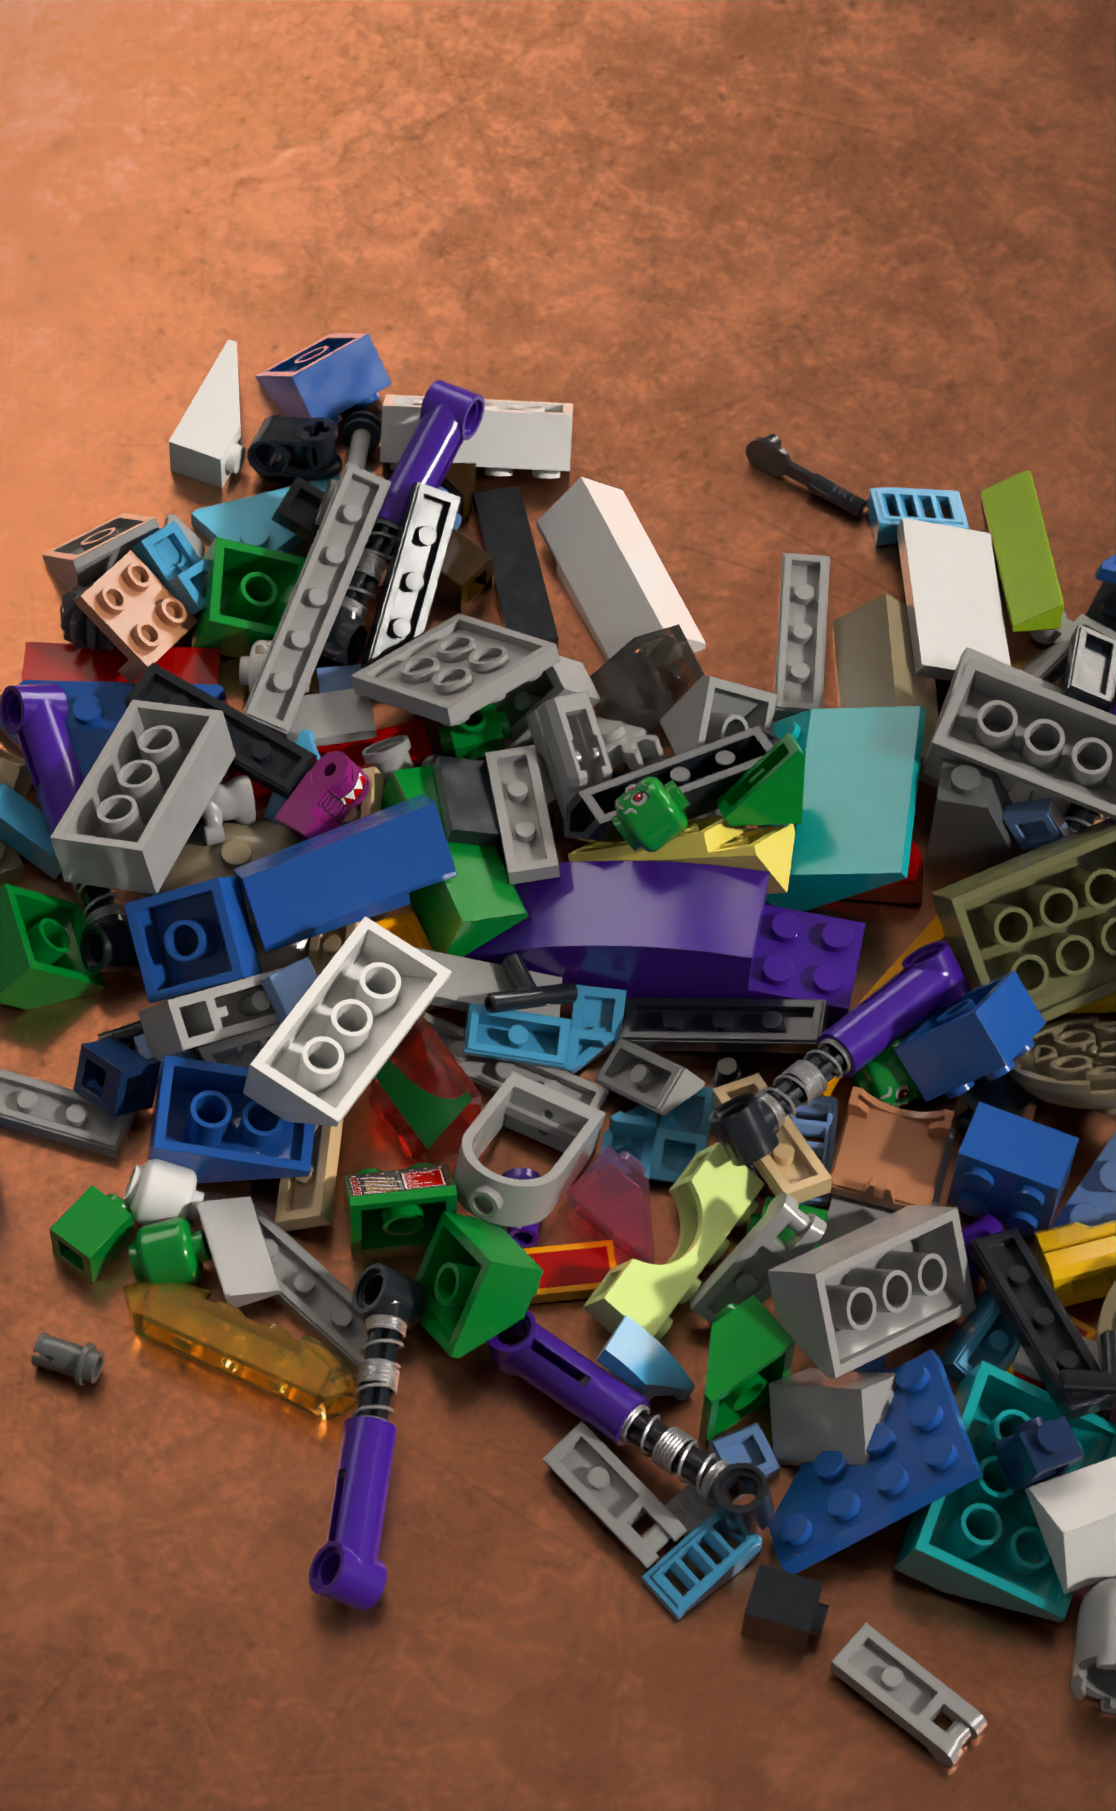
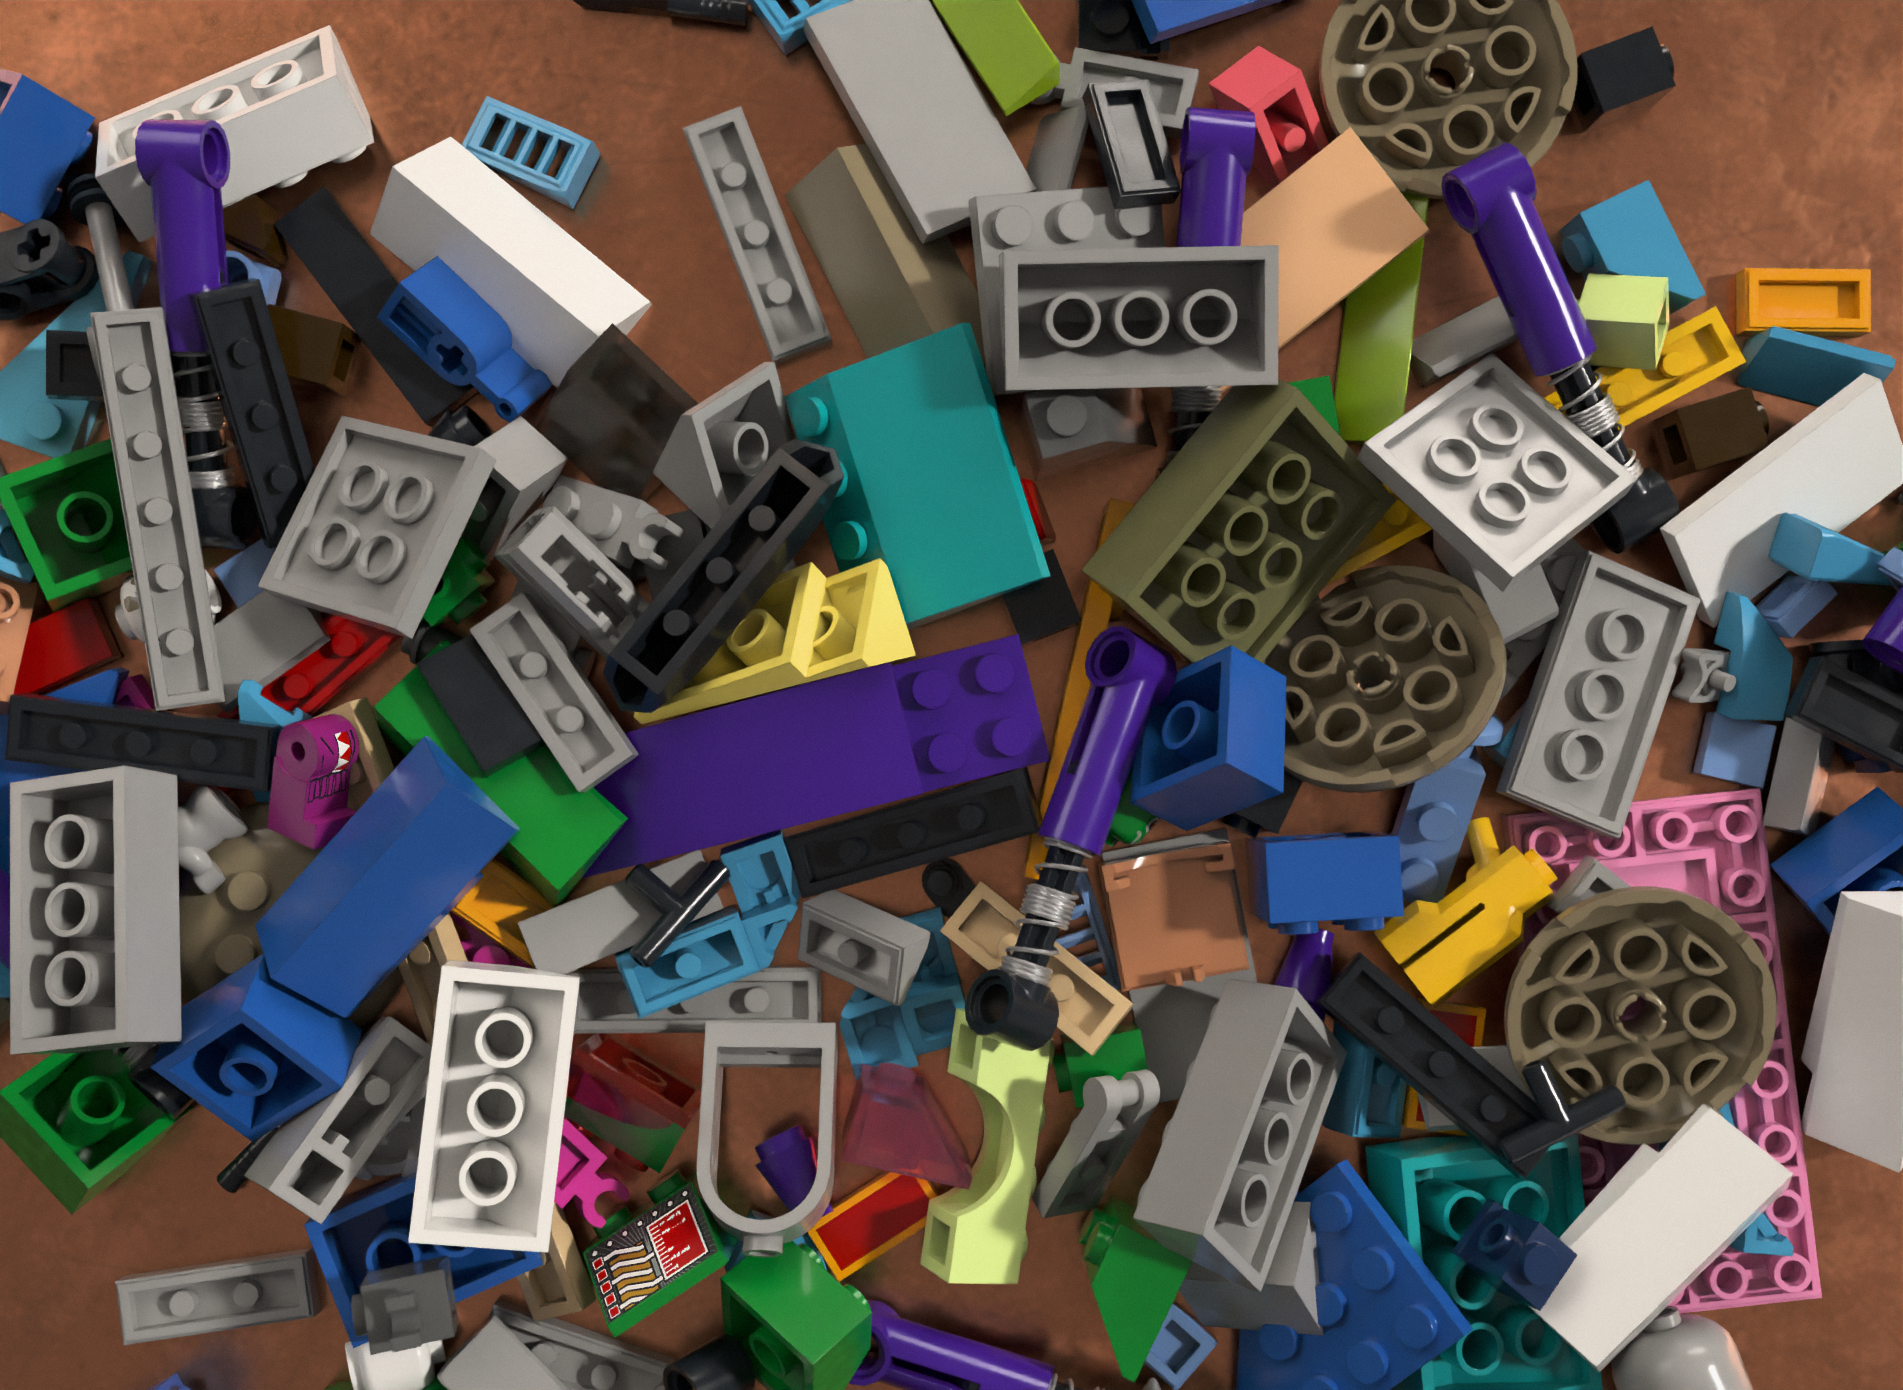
camera: 25 degrees left, 30 degrees up
dark blue brick [74,1037,161,1117] -> none
medium blue tile [260,957,318,1024] -> none
light grey piece [361,735,413,790] -> none
dark azure slope [596,1315,695,1401] -> none
green head [611,776,690,852] -> none
green slope [715,732,805,826] -> none
medium blue tile [1002,797,1070,850] -> none
none -> dark grey brick [351,1255,459,1355]
none -> blue piece [377,256,552,423]
none -> dark azure slope [462,96,601,210]
none -> dark pink plate [554,1118,630,1228]
none -> black brick [999,549,1082,647]

